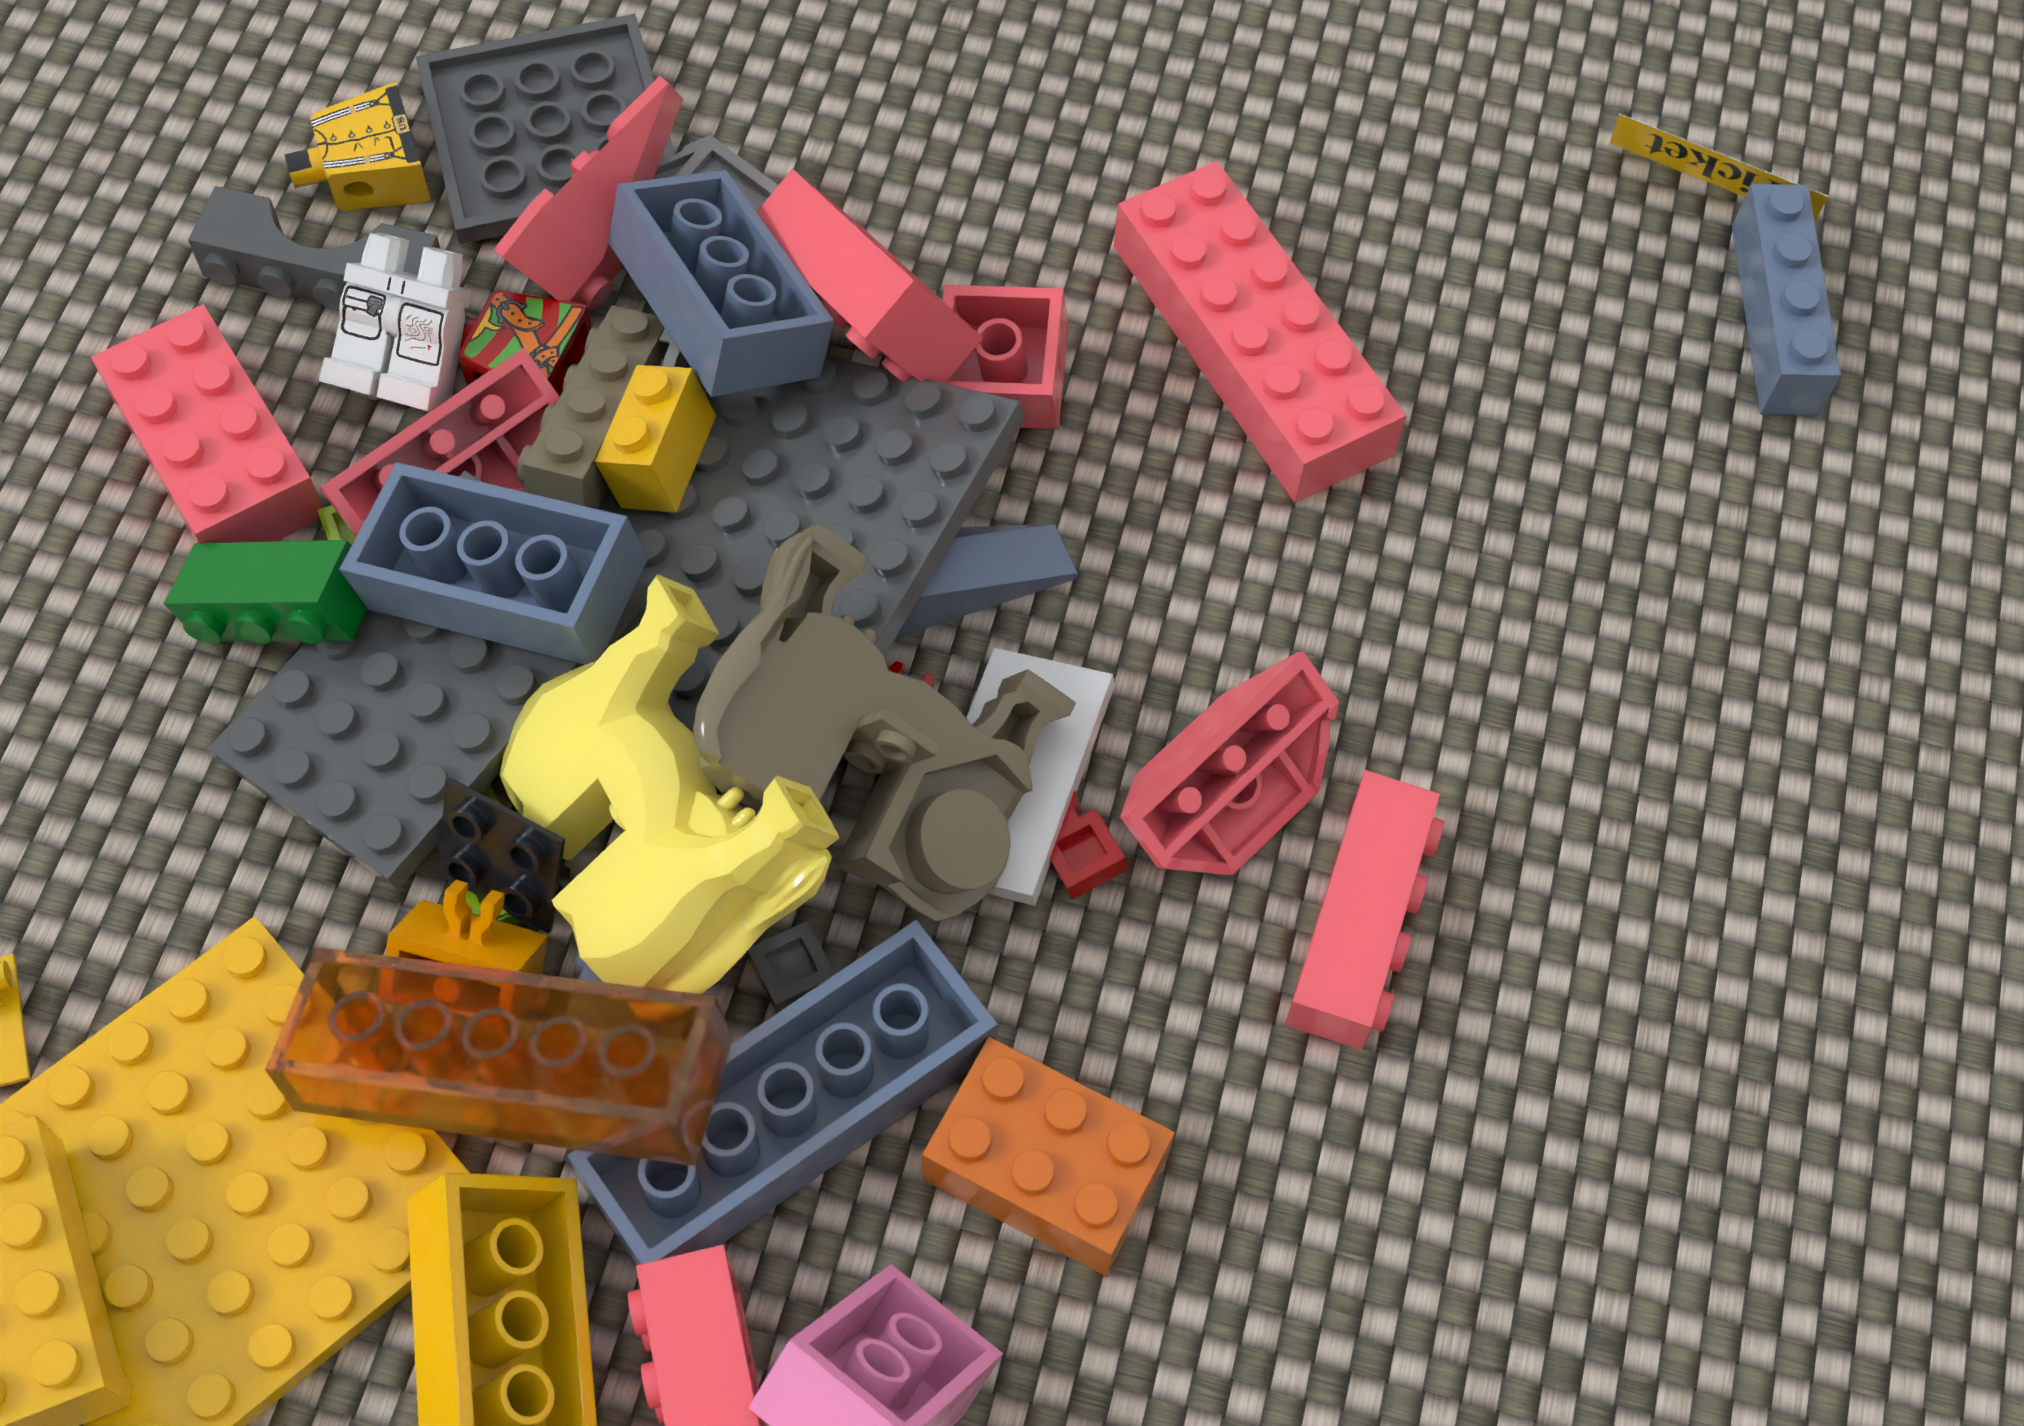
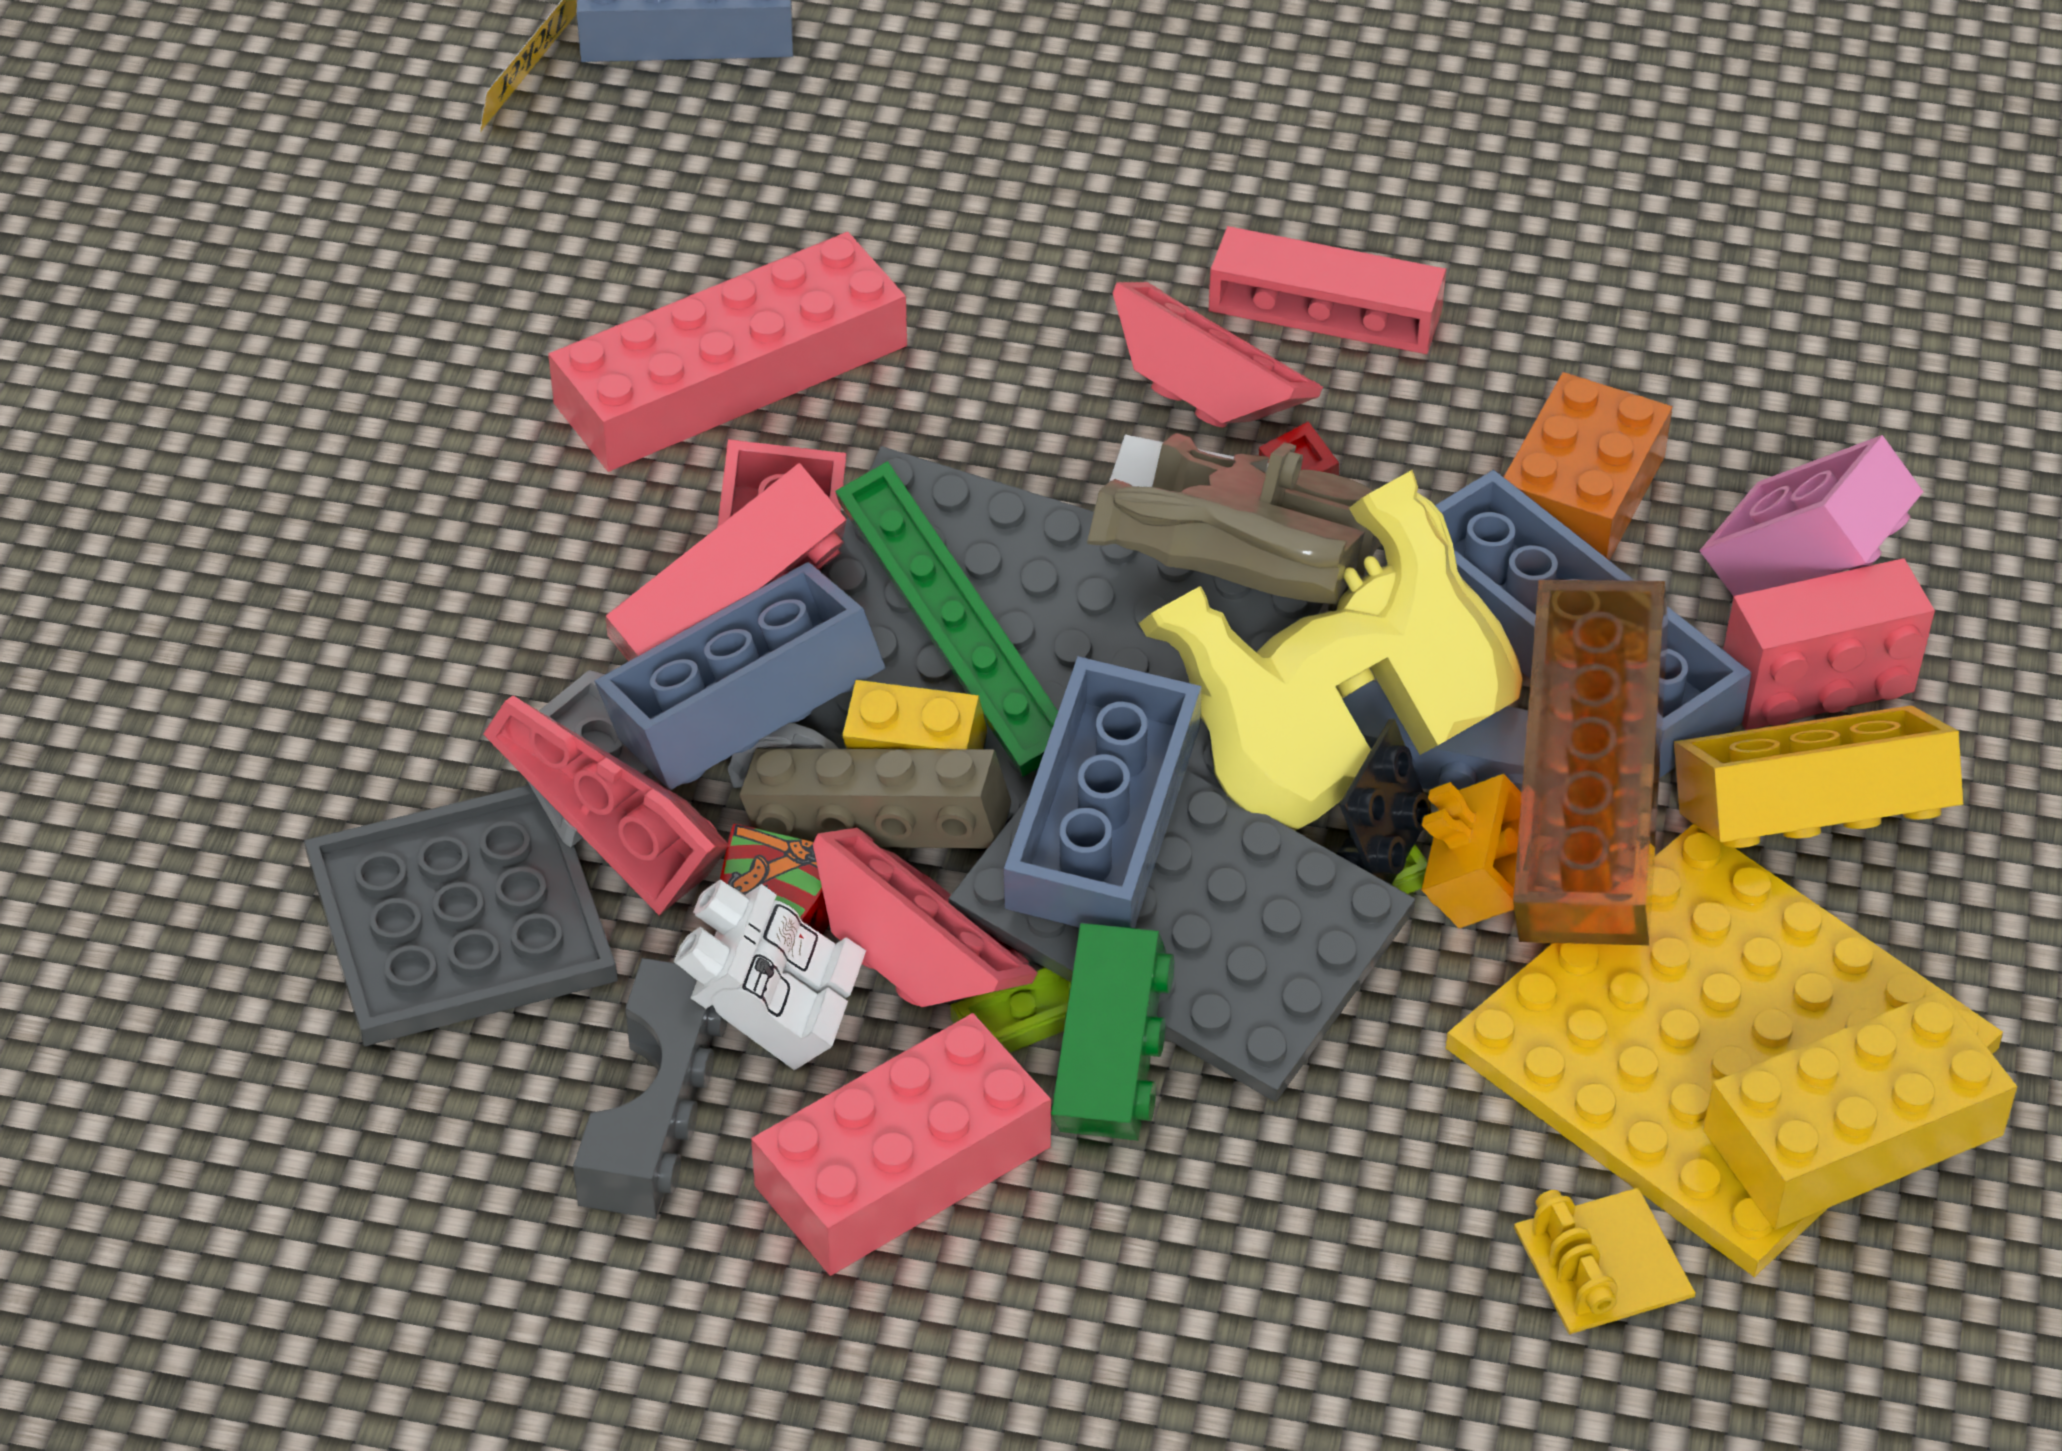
camera: 90 degrees left, 15 degrees down
yellow torso [284,82,431,211] -> none
none -> green plate [835,461,1058,777]

